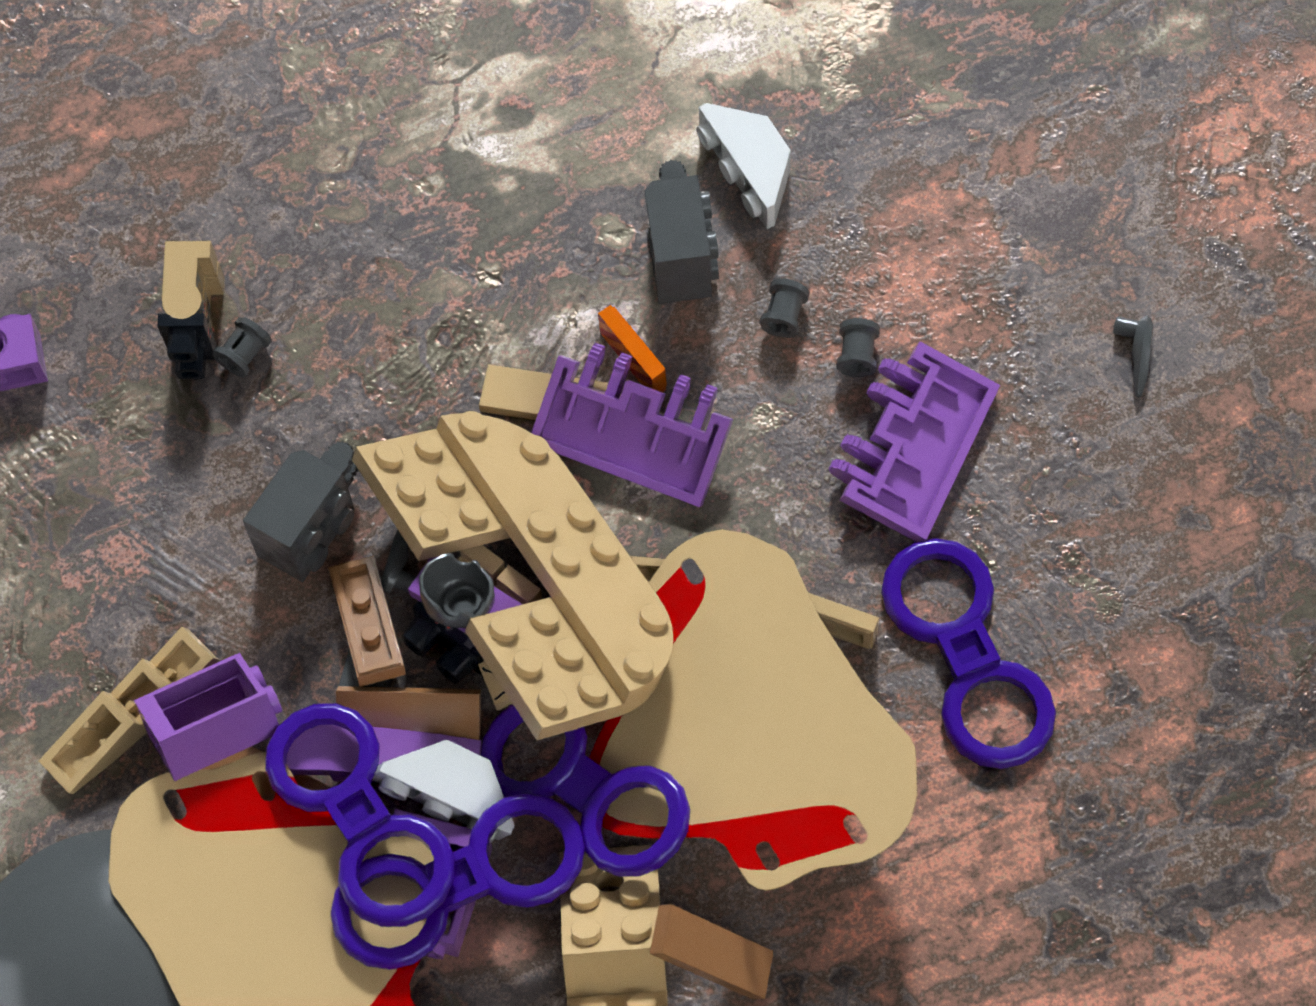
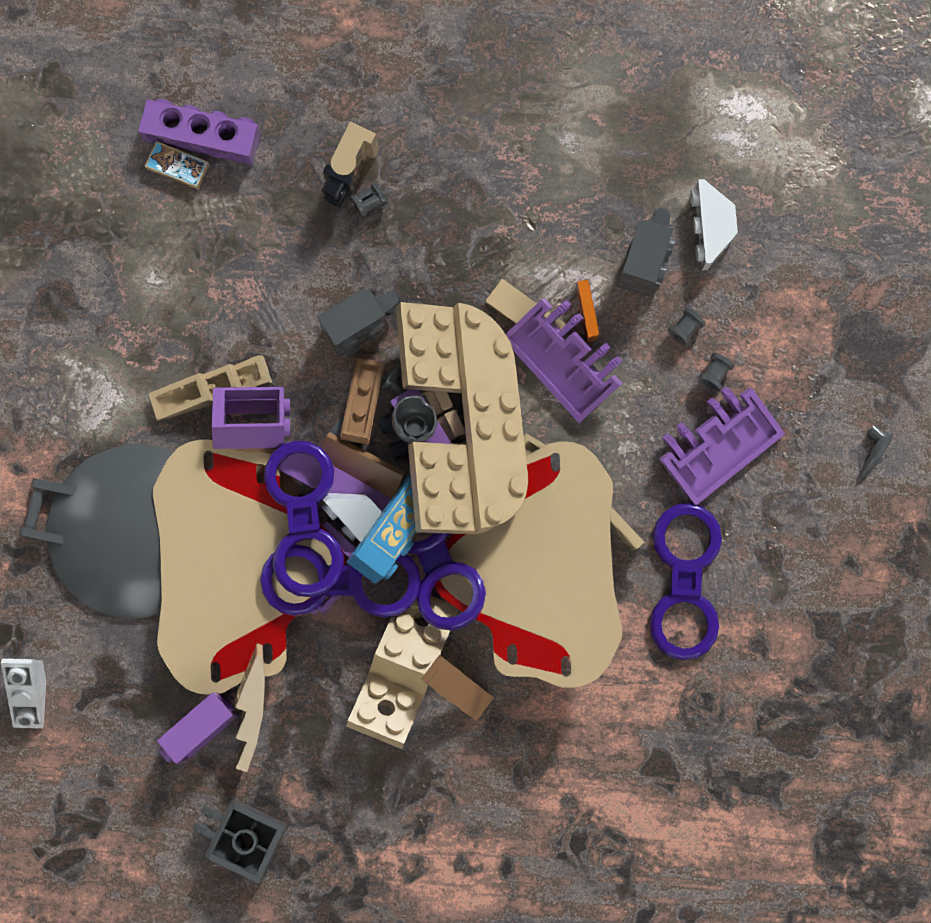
camera: 20 degrees right, 15 degrees up
none -> dark azure brick [347,473,421,584]

